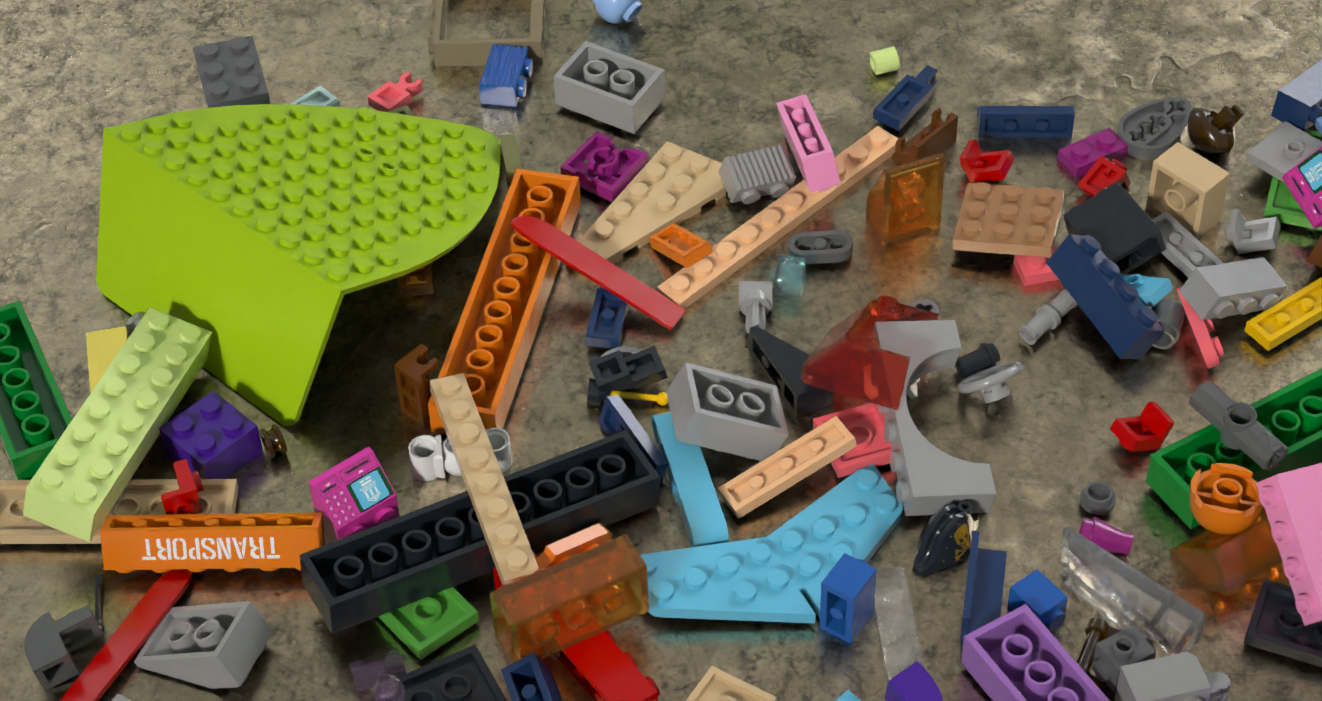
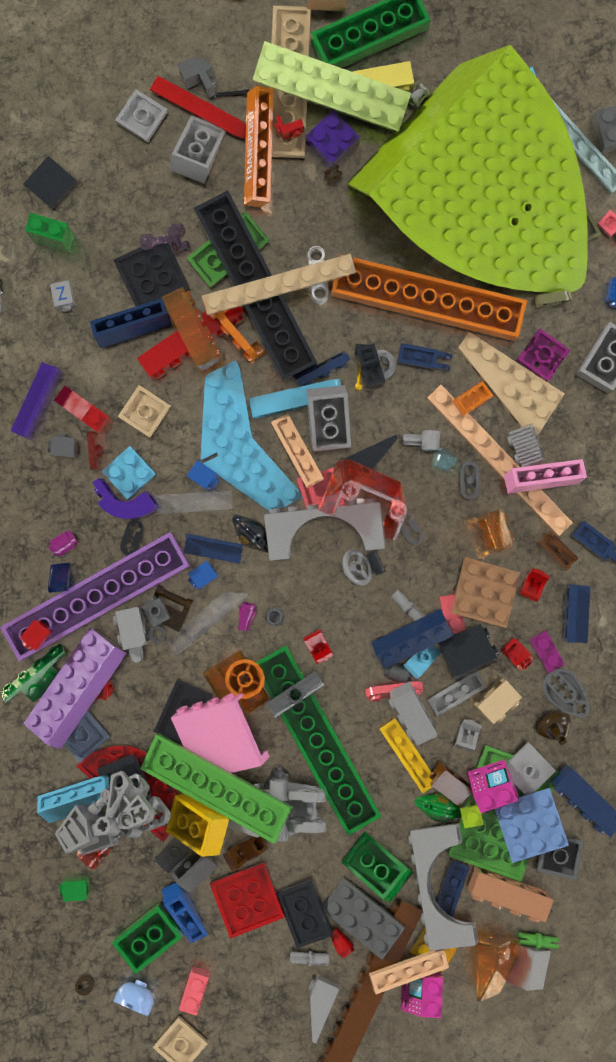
camera: 90 degrees right, 40 degrees up
dark pink slope [309,446,400,542] -> none
reddish brown hinge [394,343,438,427] -> none
piece [510,216,686,331] -> none

